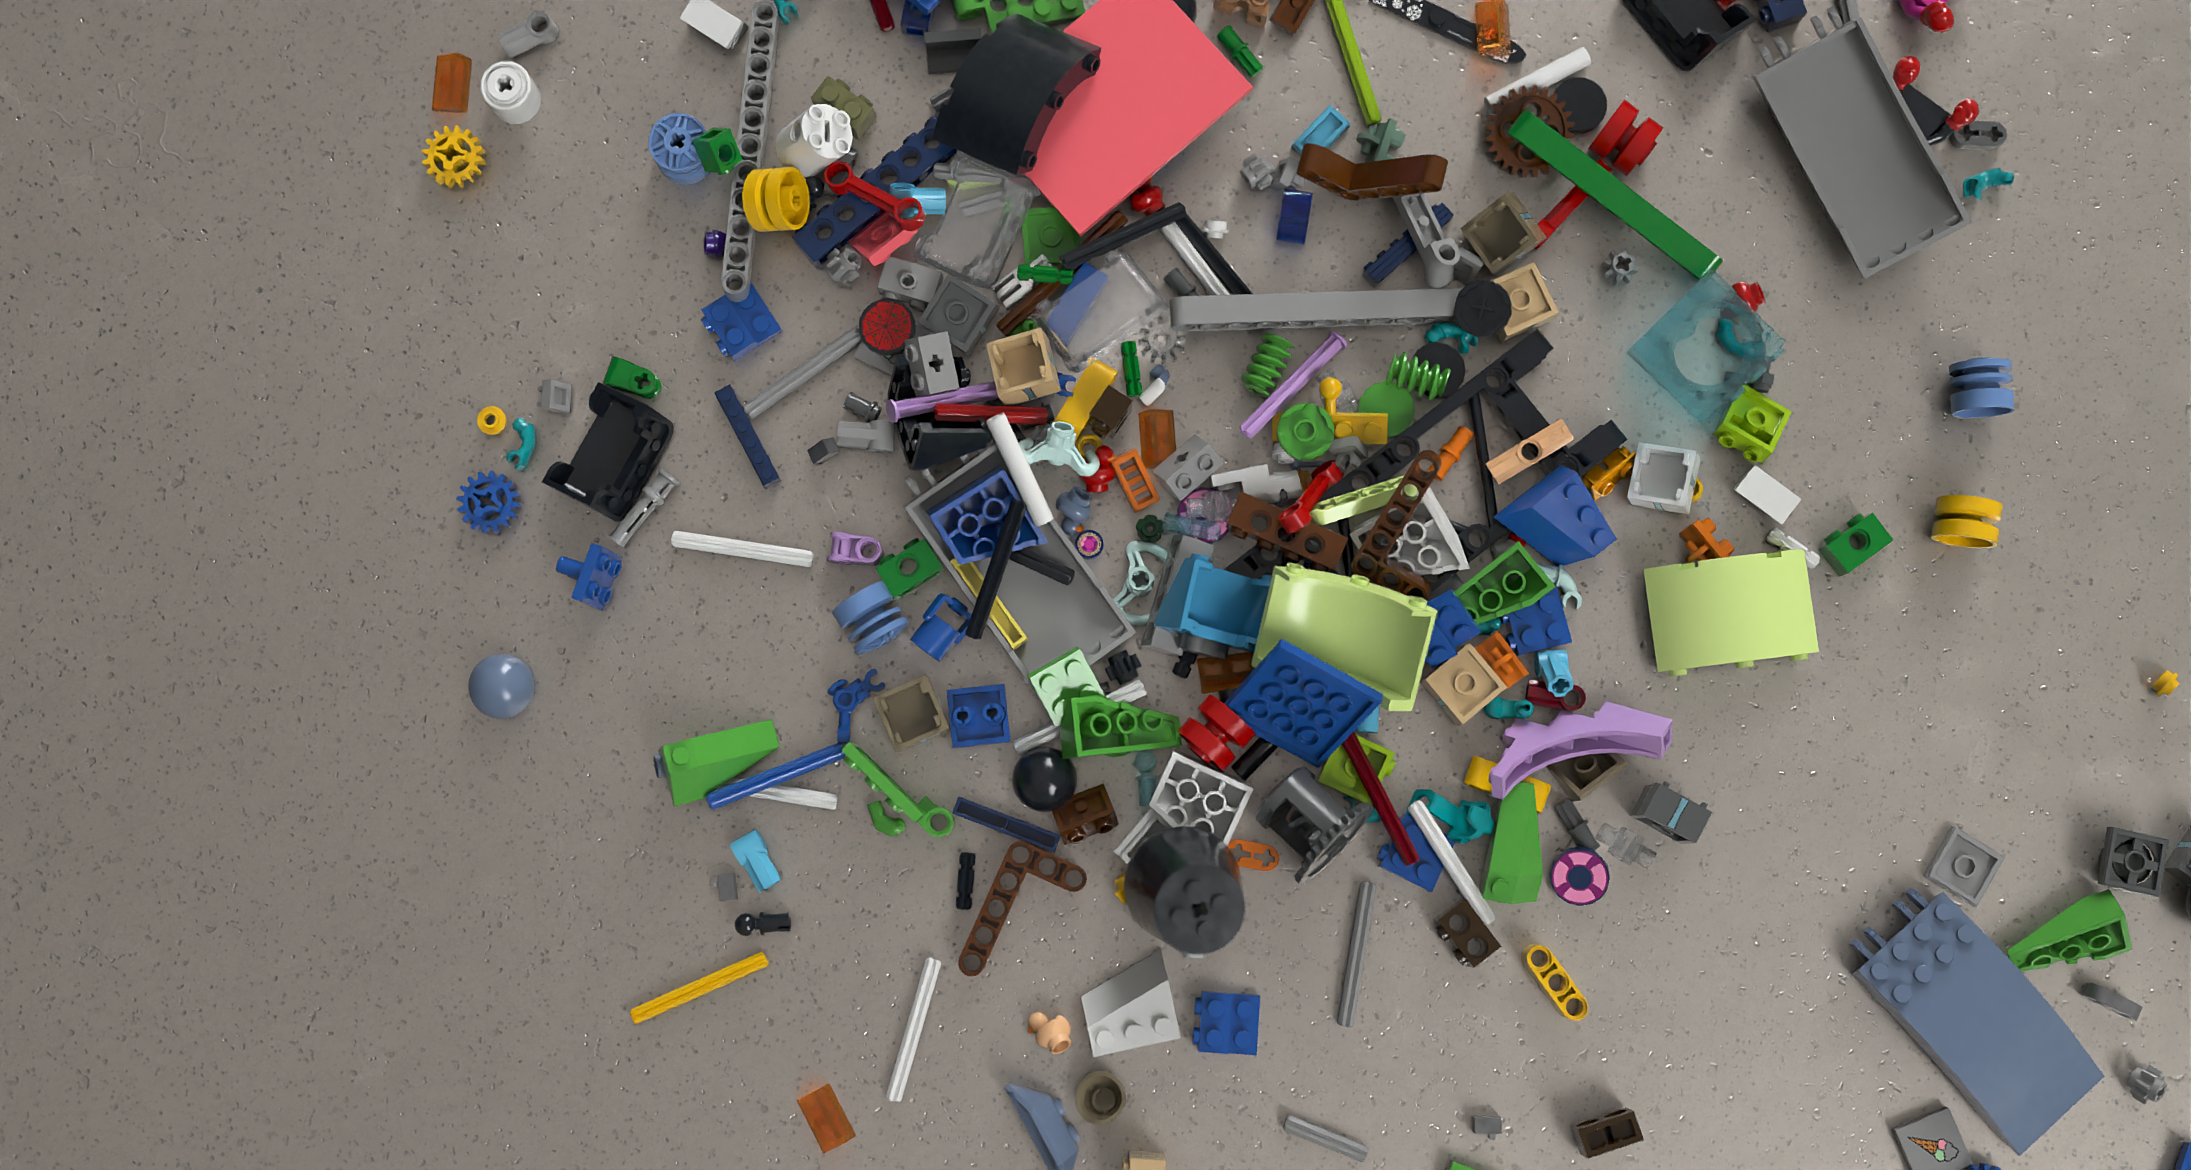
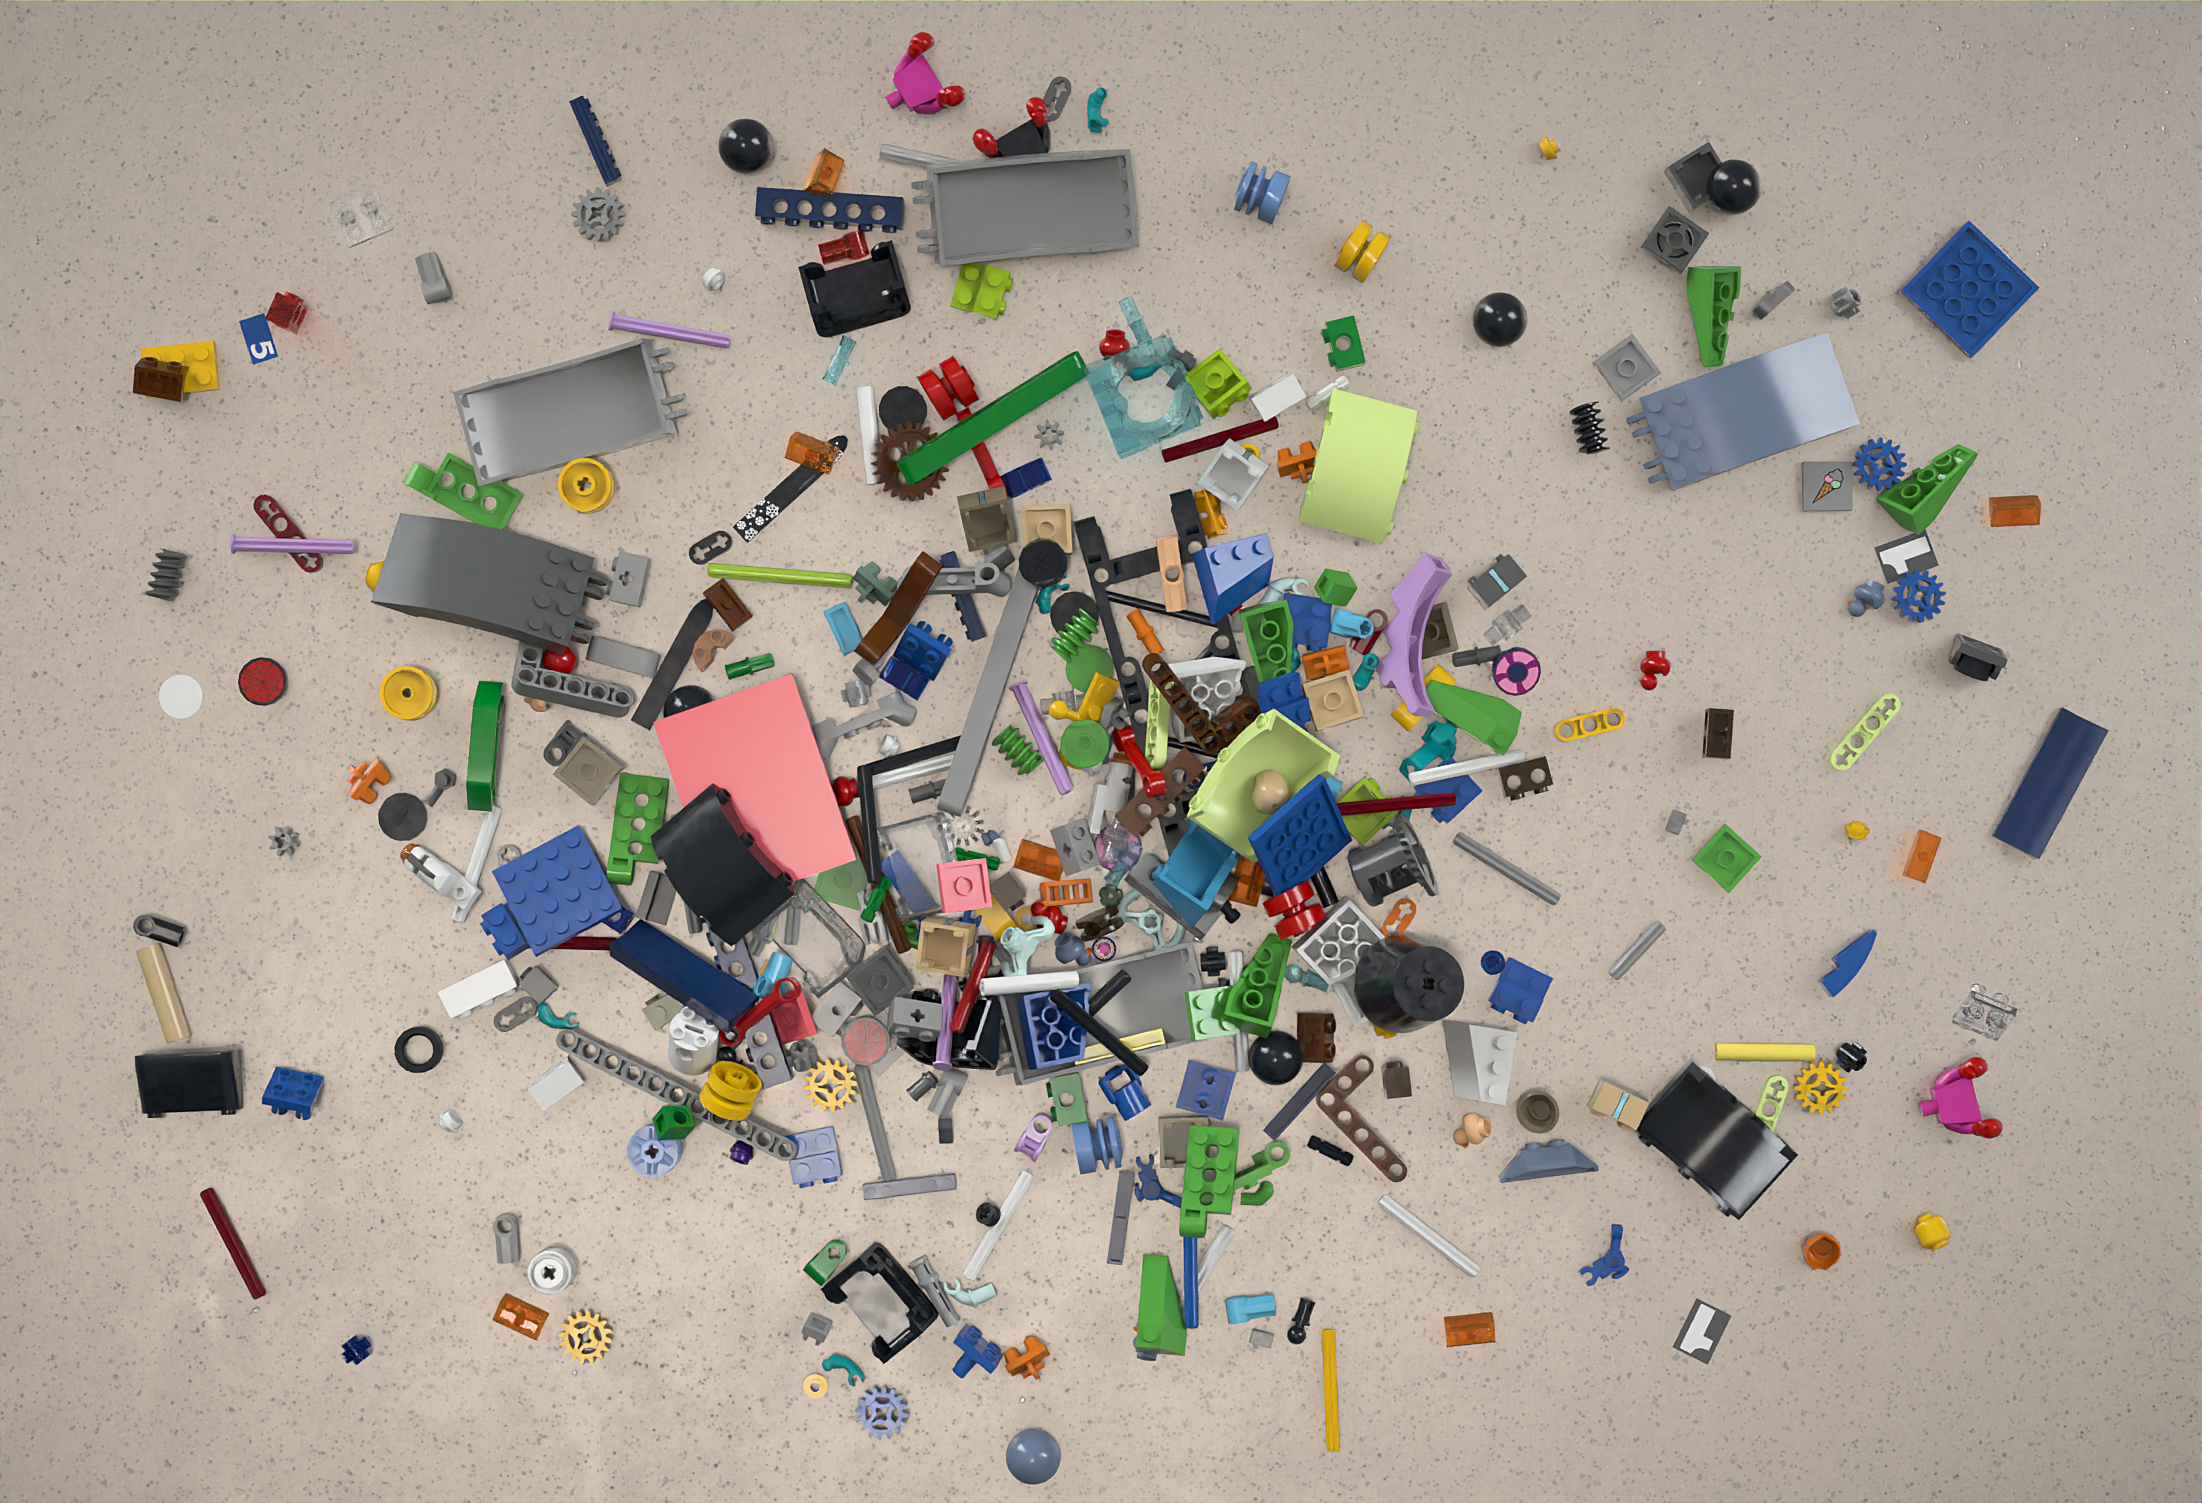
camera: 65 degrees left, 5 degrees up
none -> dark blue arch [610,919,758,1034]
none -> yellow gear [804,1059,858,1112]
none -> light grey plate [811,691,917,760]
none -> clear light blue pin [822,335,857,386]
none -> blue plate [893,621,953,681]
none -> coral plate [936,858,992,914]
none -> light aqua piece [944,1278,997,1308]
none -> lime plate [950,262,1014,321]
none -> black bush [976,1202,1001,1227]
none -> clear blue beam [1000,458,1052,499]
none -> orange hips [1003,1336,1050,1380]
none -> dark brown head [1075,905,1124,942]
none -> piece [1107,1171,1135,1265]
none -> clear light blue axle [1119,296,1152,345]
none -> dark red axle [1161,416,1279,463]
none -> bright green hinge [1179,1125,1240,1238]
none -> tan helmet [1252,770,1289,815]
none -> bright green panel [1314,568,1358,606]
none -> dark brown brick [1381,1061,1412,1099]
none -> black piece [1473,292,1527,347]
none -> clear blue tile [1480,950,1505,975]
none -> black piece [1570,401,1610,455]
none -> red animal [1638,651,1671,691]

